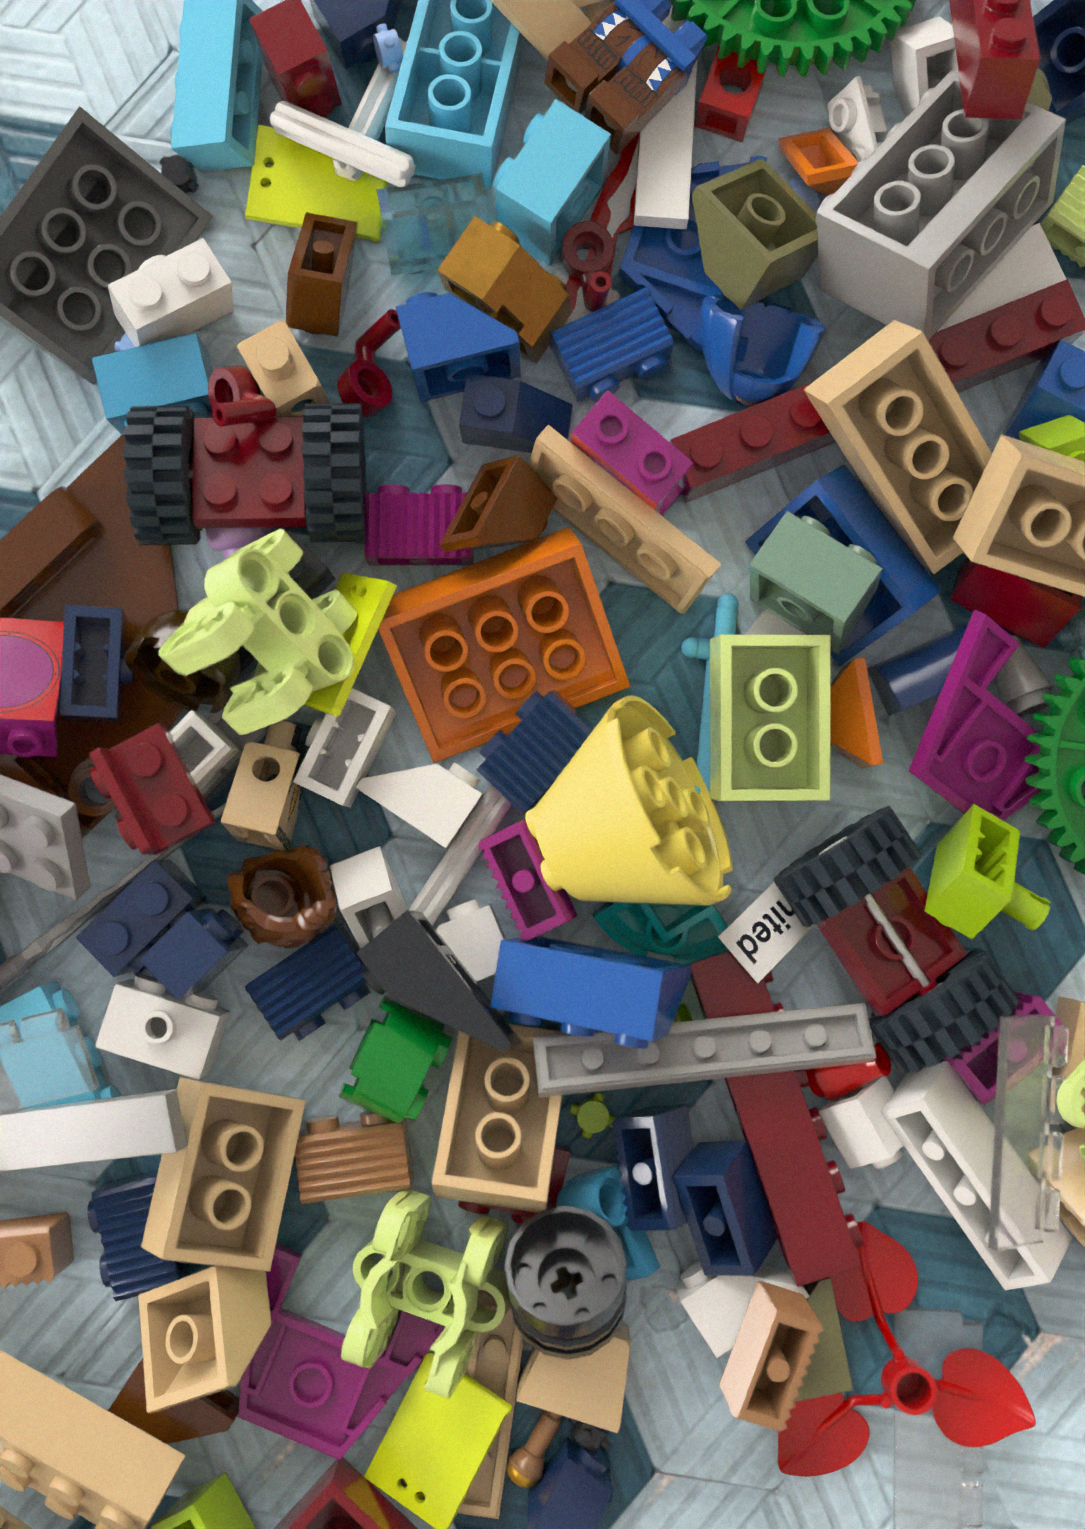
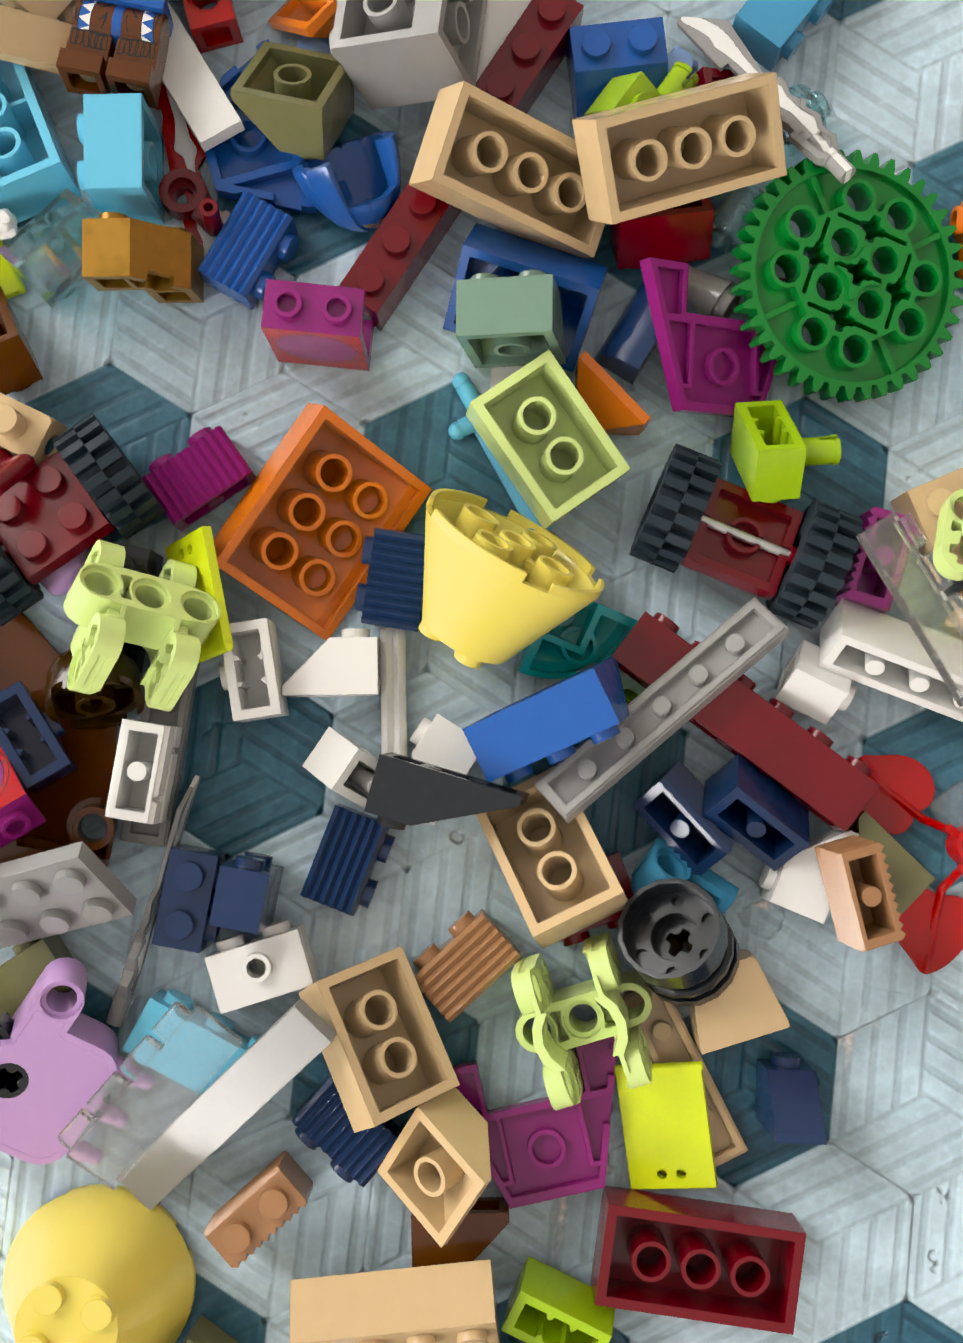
camera: 35 degrees left, 0 degrees up
dark red bracket [89,723,216,855] -> none
tan torso [221,720,304,851] -> none
reddish brown hair [227,844,337,949] -> none
dark red plate [337,309,401,417] -> none
green brick [338,995,452,1124] -> none
blue slope [396,292,521,403] -> none
reddish brown slope [439,455,558,552] -> none
dark blue slope [459,373,573,453] -> none
magenta brick [477,819,578,941] -> none
medium nougat piece [507,1411,562,1488] -> none
tan tile [528,425,721,614] -> none
black piece [568,1418,611,1452] -> none
lime piece [570,1091,616,1139] -> none
white sticker [718,882,815,984] -> none
red cone [805,1043,891,1101] -> none

